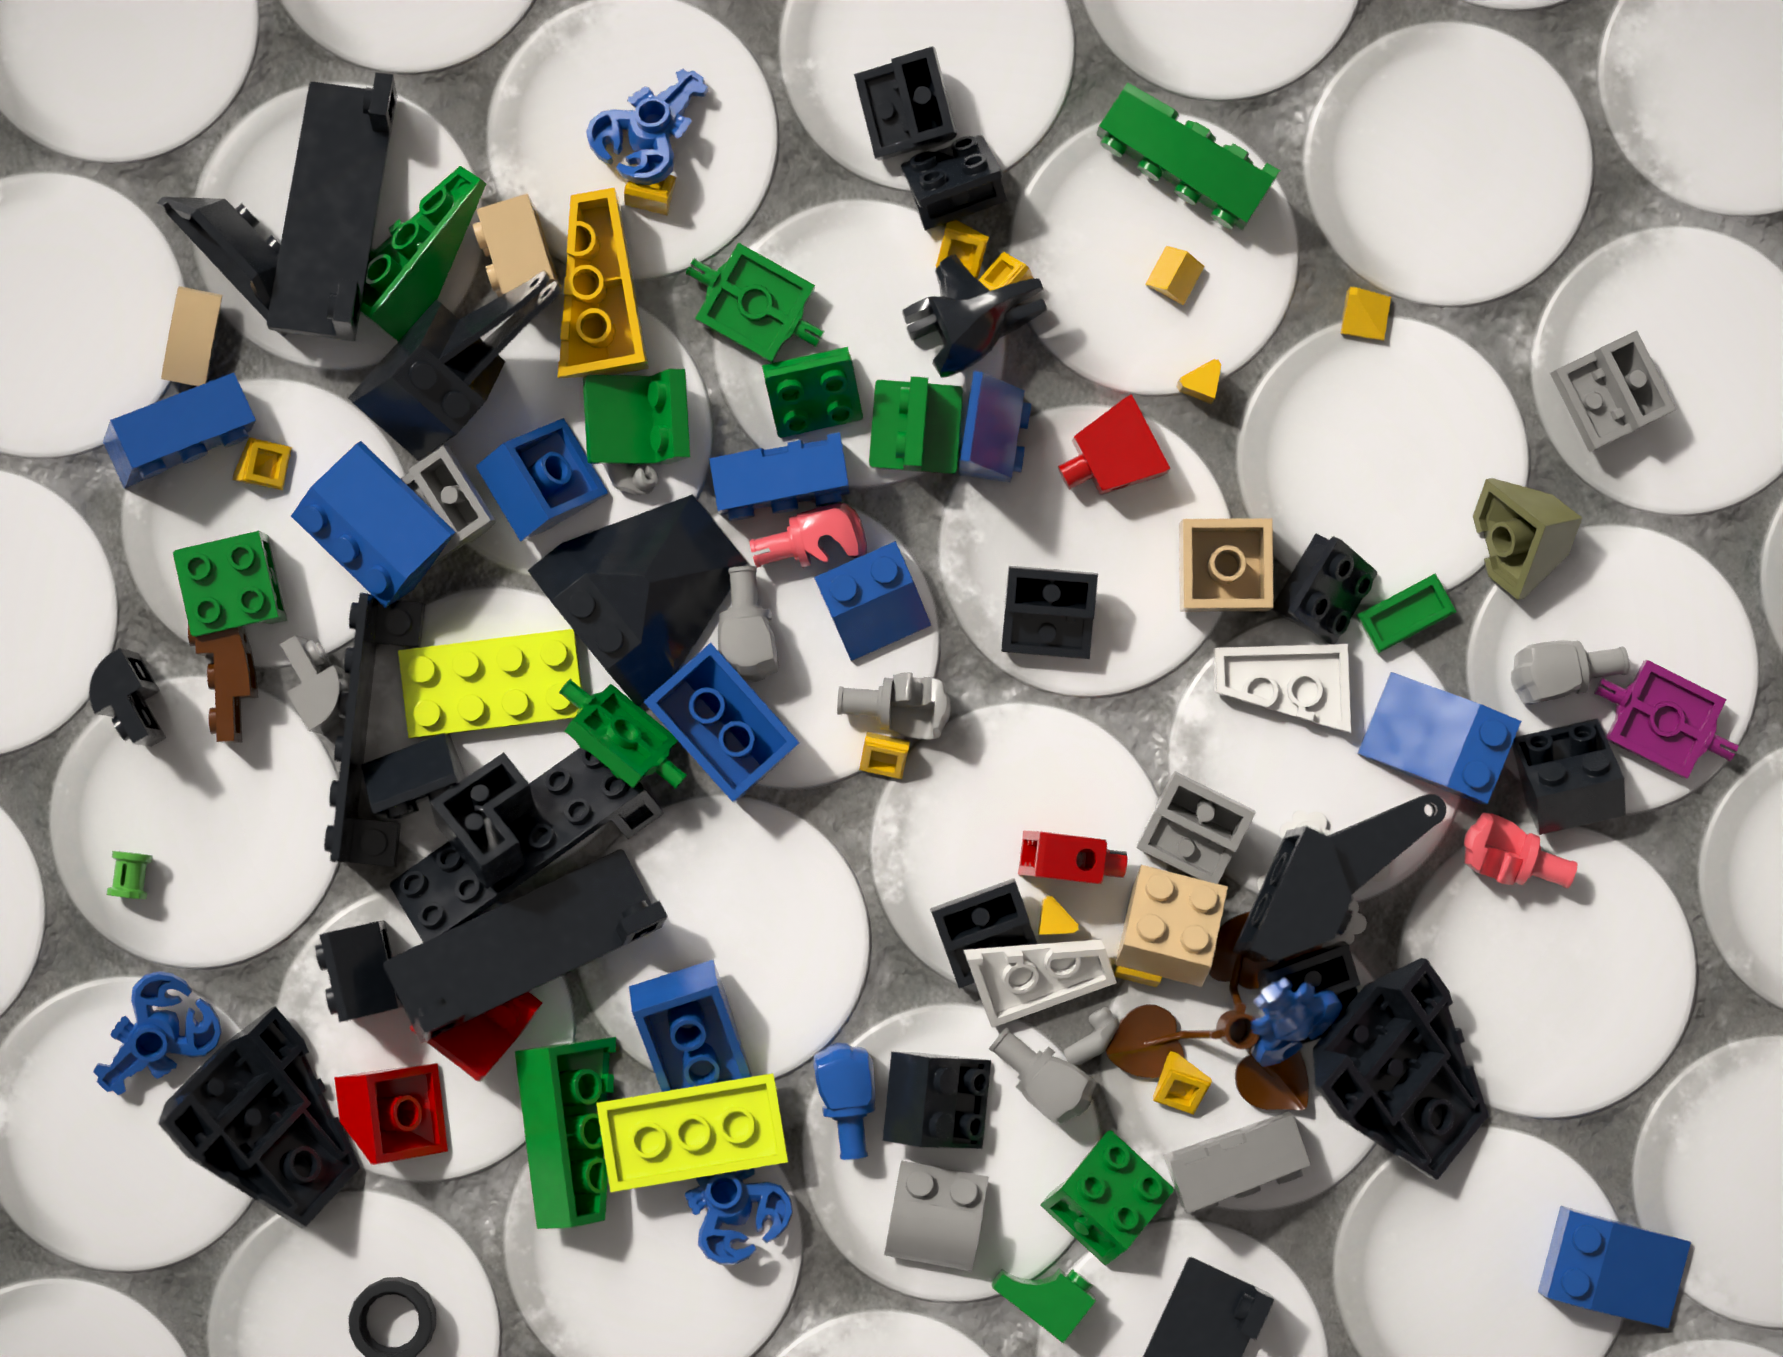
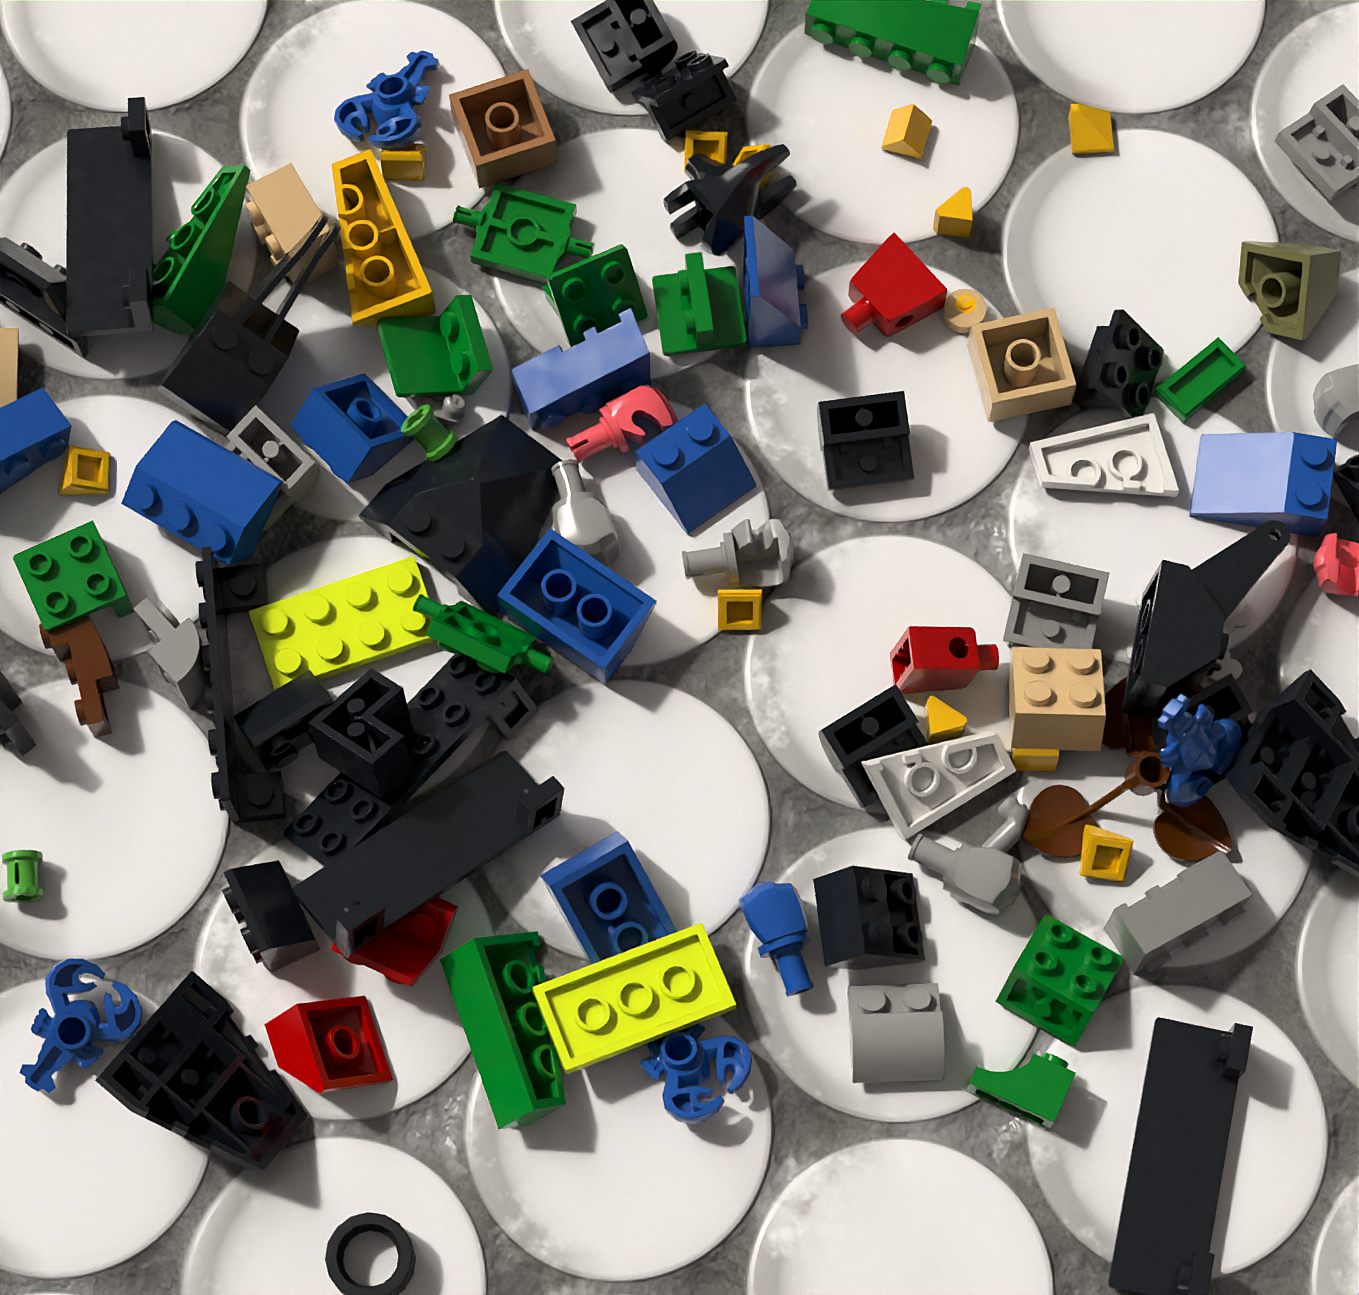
camera: 15 degrees left, 15 degrees down
none -> bright green bush [401,404,457,462]
none -> medium nougat brick [449,69,558,188]
none -> tan tile [943,289,986,334]

